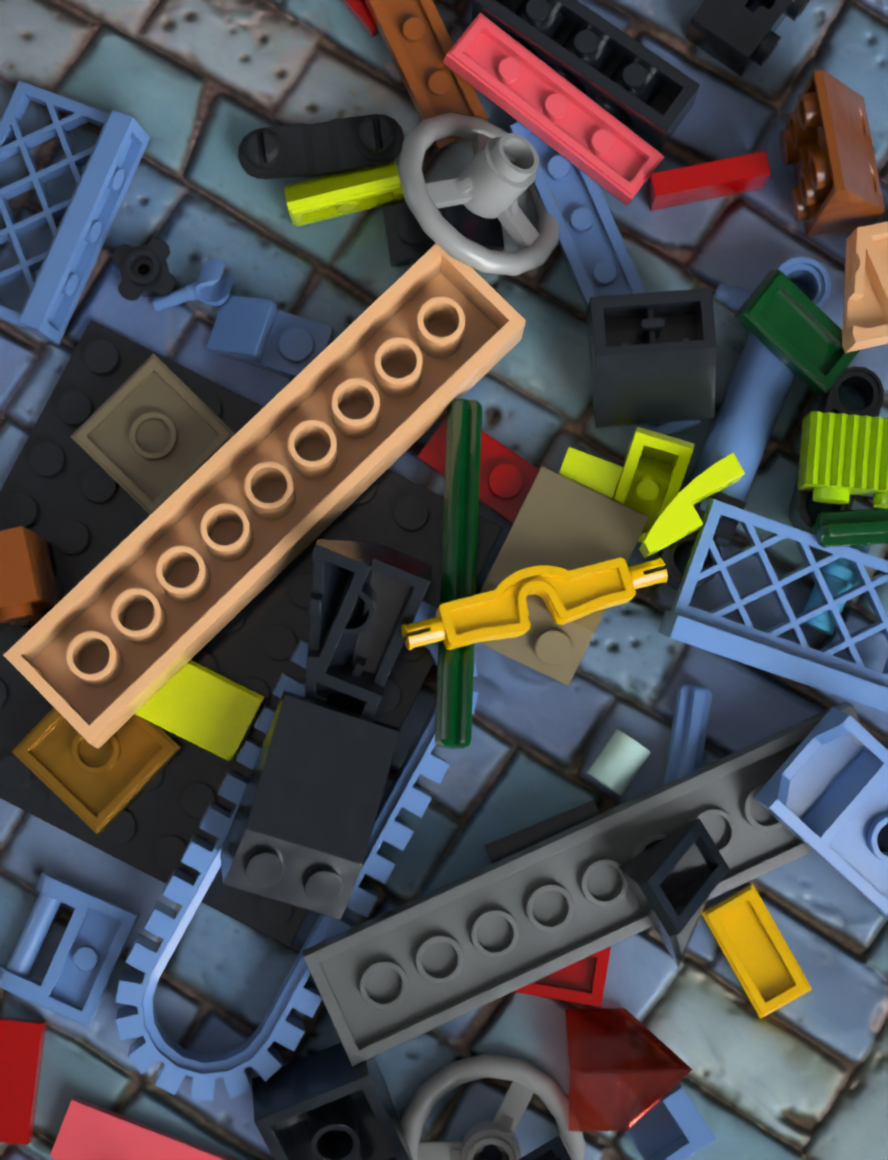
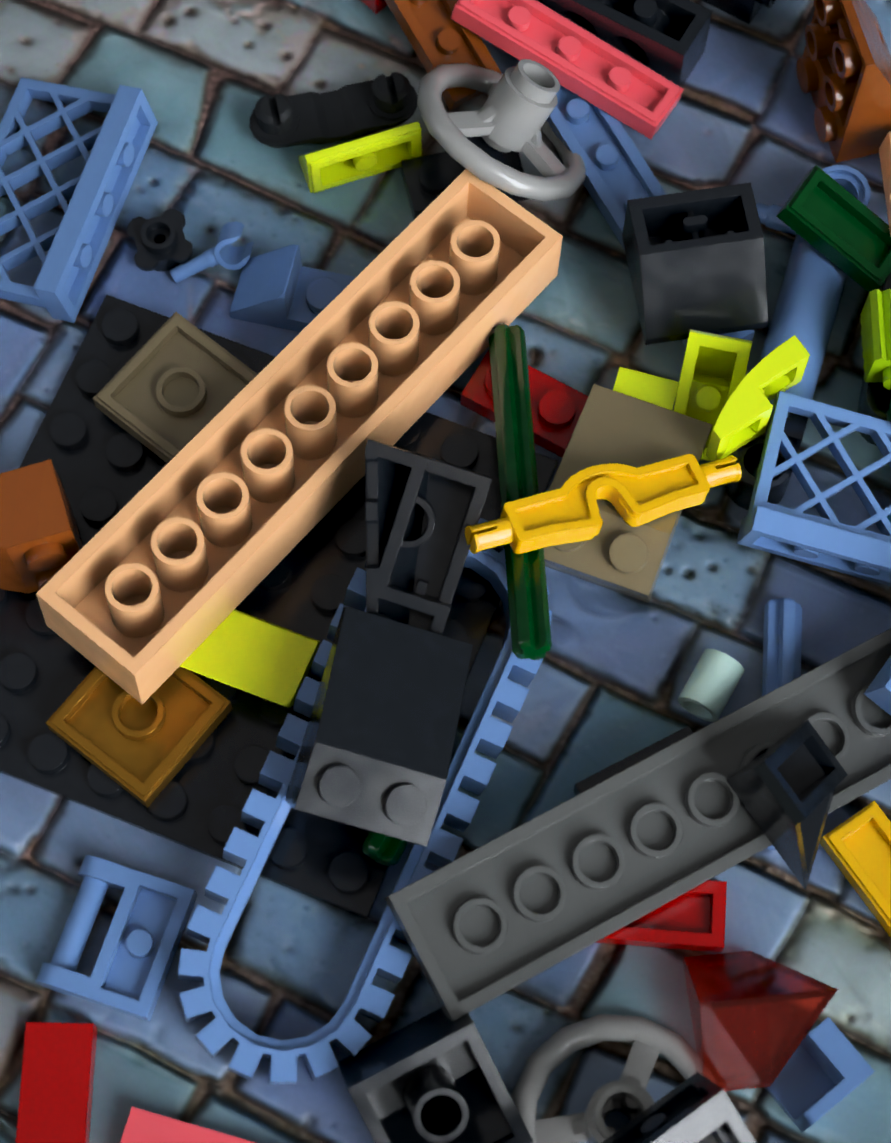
camera: 10 degrees left, 15 degrees down
red tile [646,151,771,211] -> none

